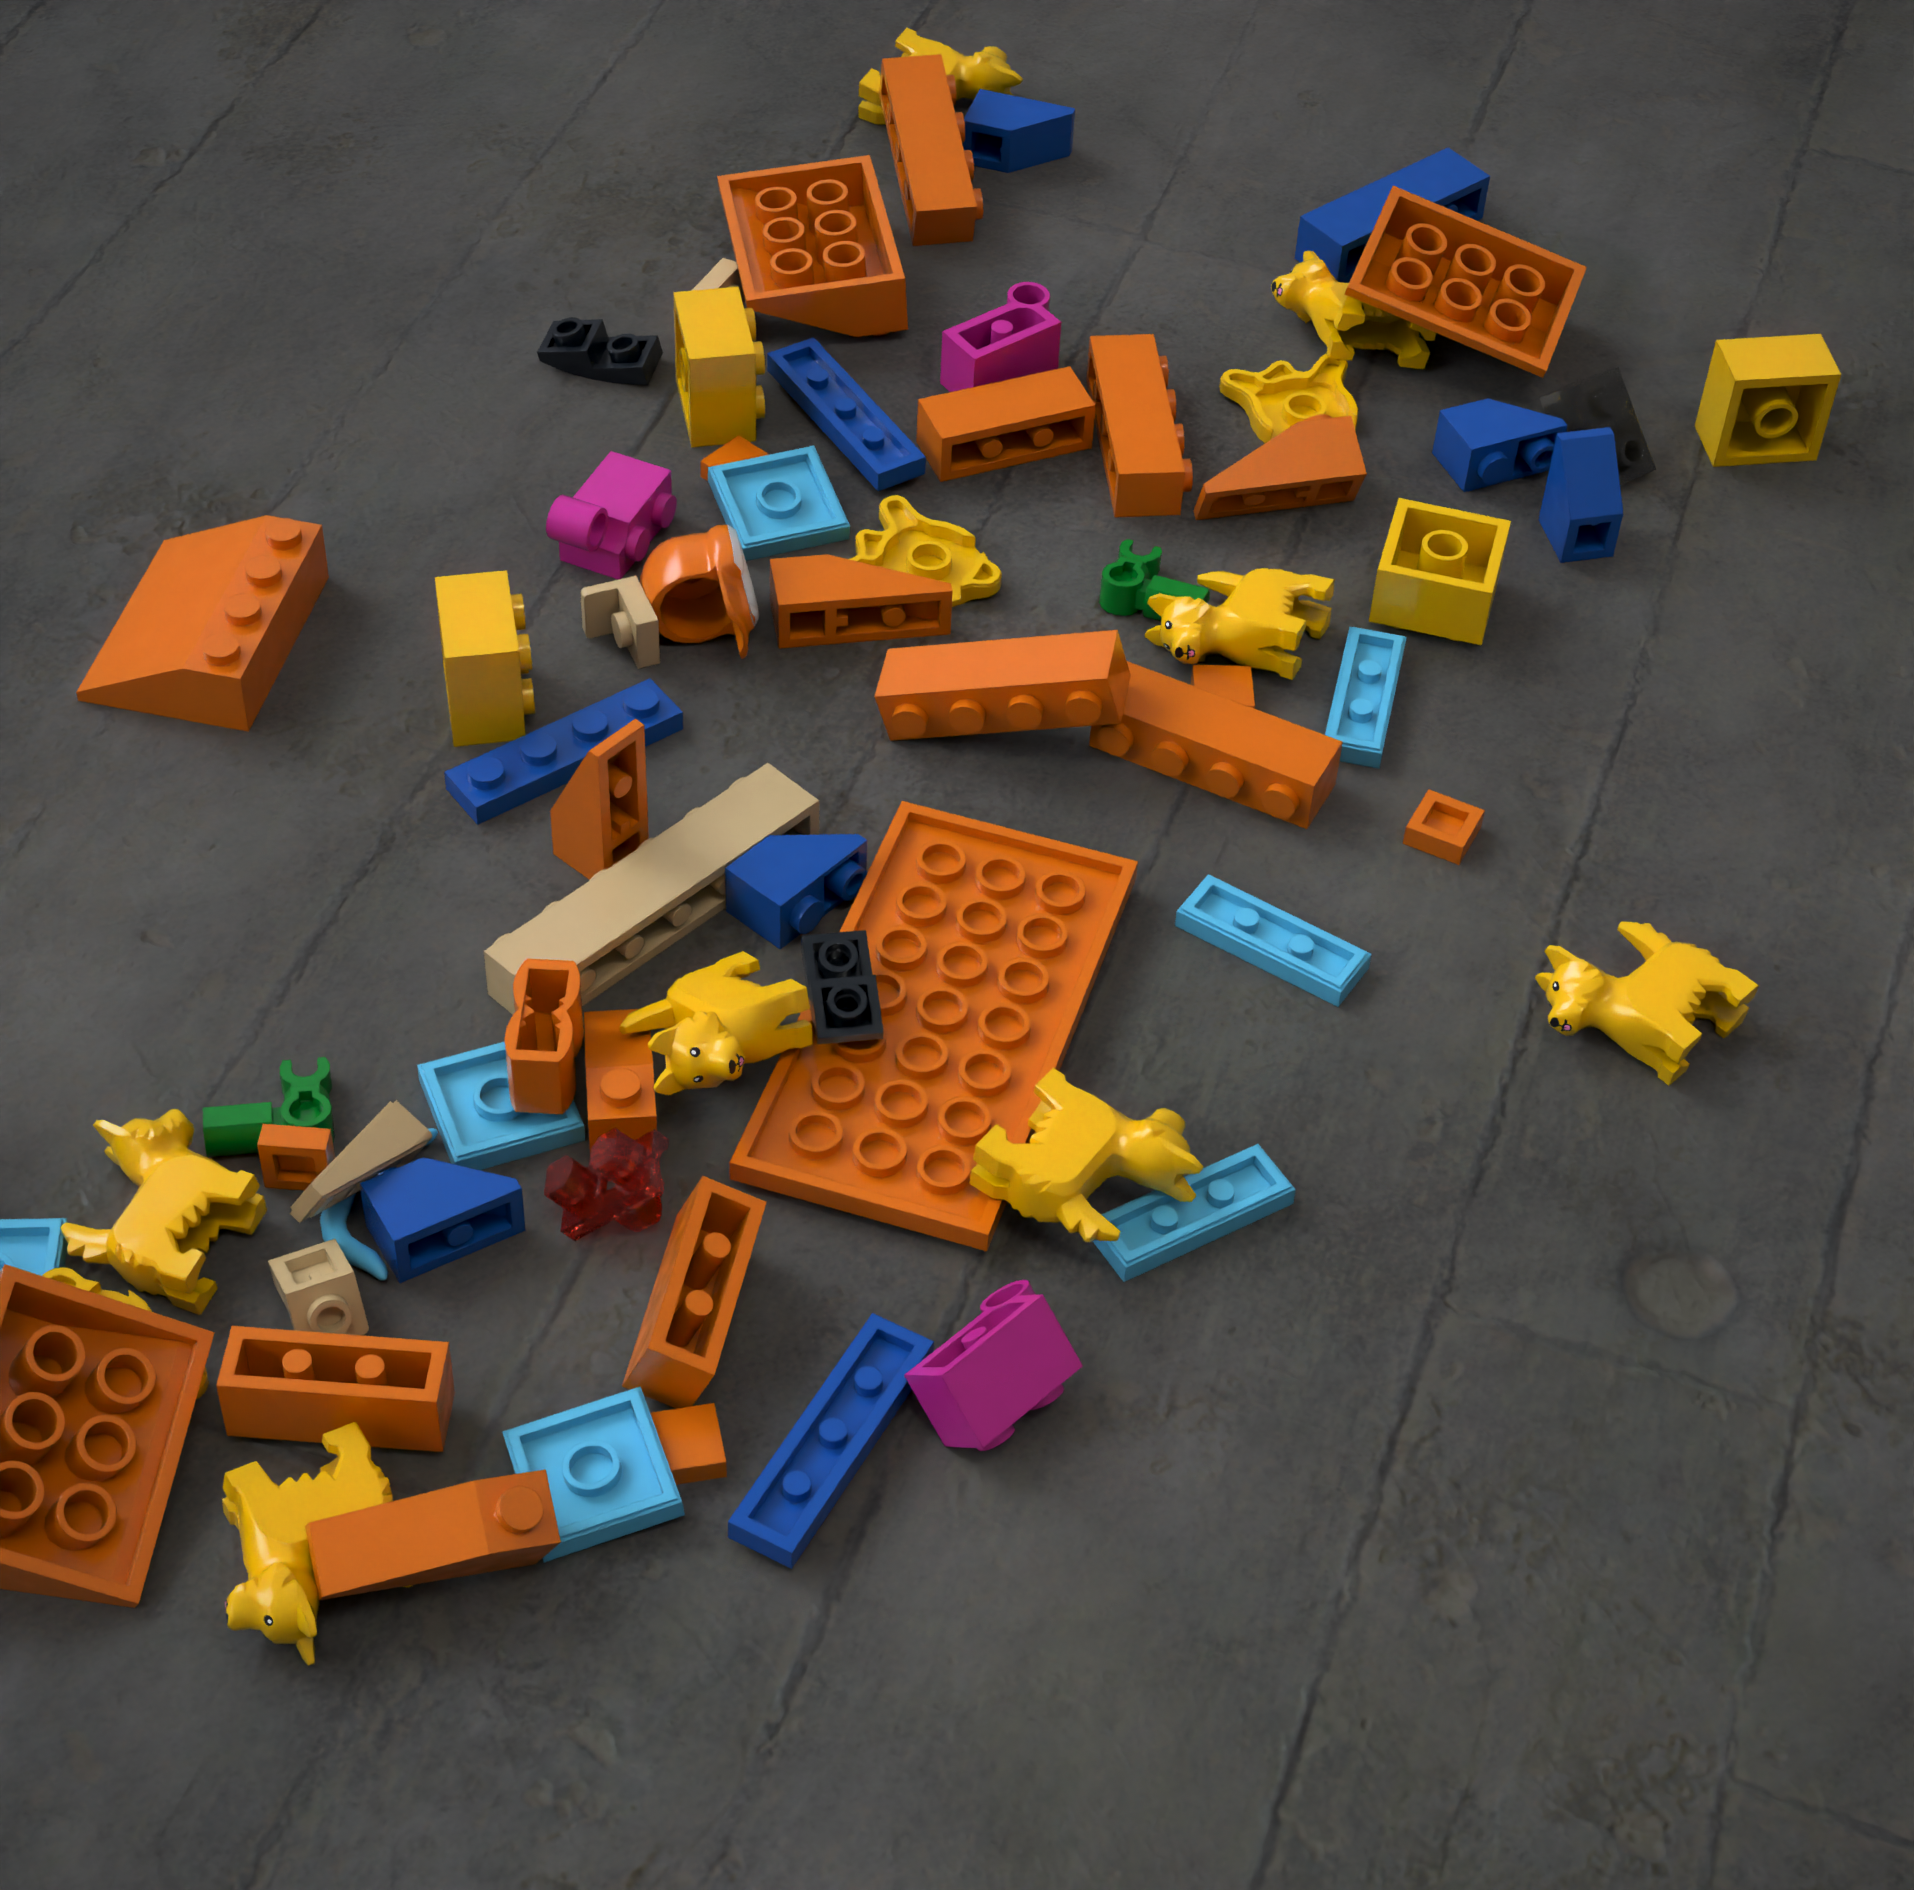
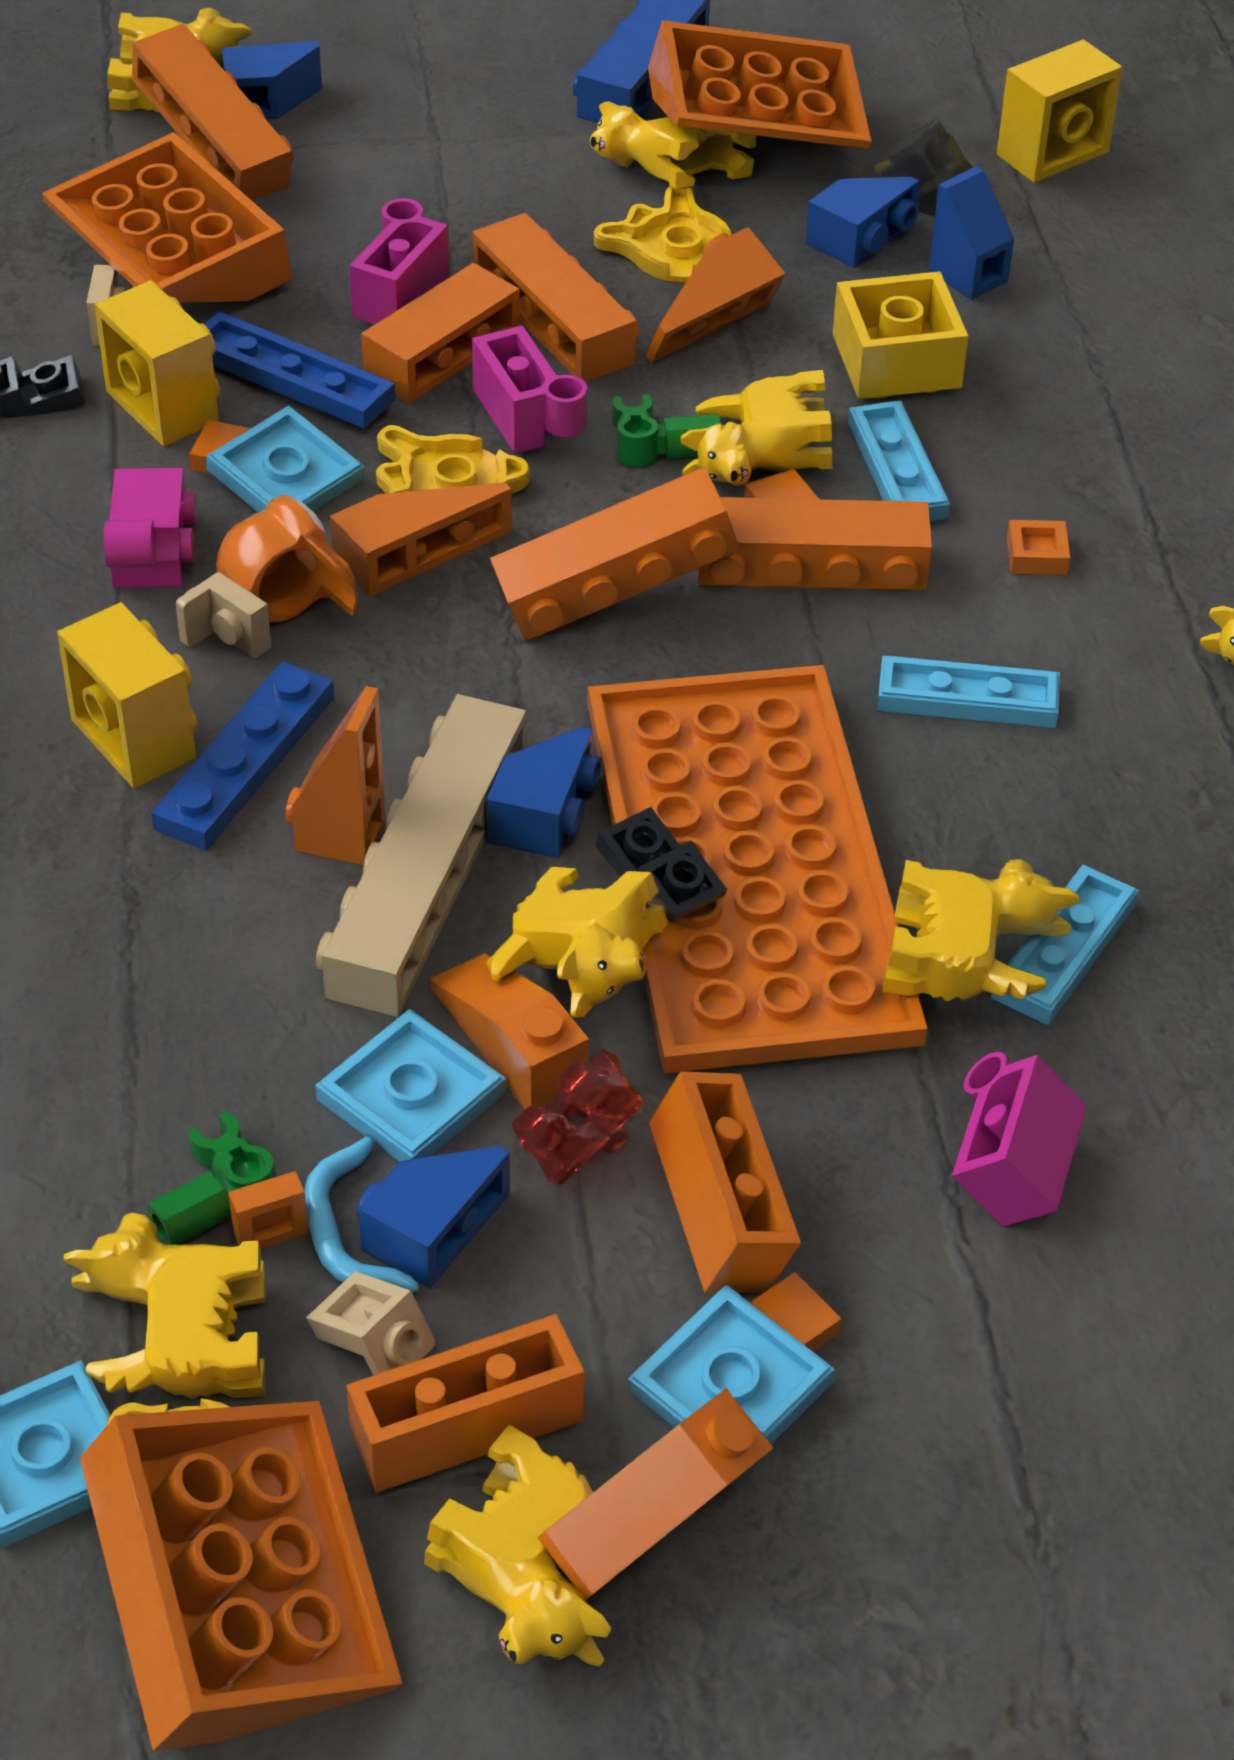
camera: 25 degrees left, 0 degrees up
tan slope [289,1100,432,1223] -> none
orange brick [505,958,584,1115] -> none
blue plate [728,1313,934,1569] -> none
none -> dark pink hinge [472,325,588,454]

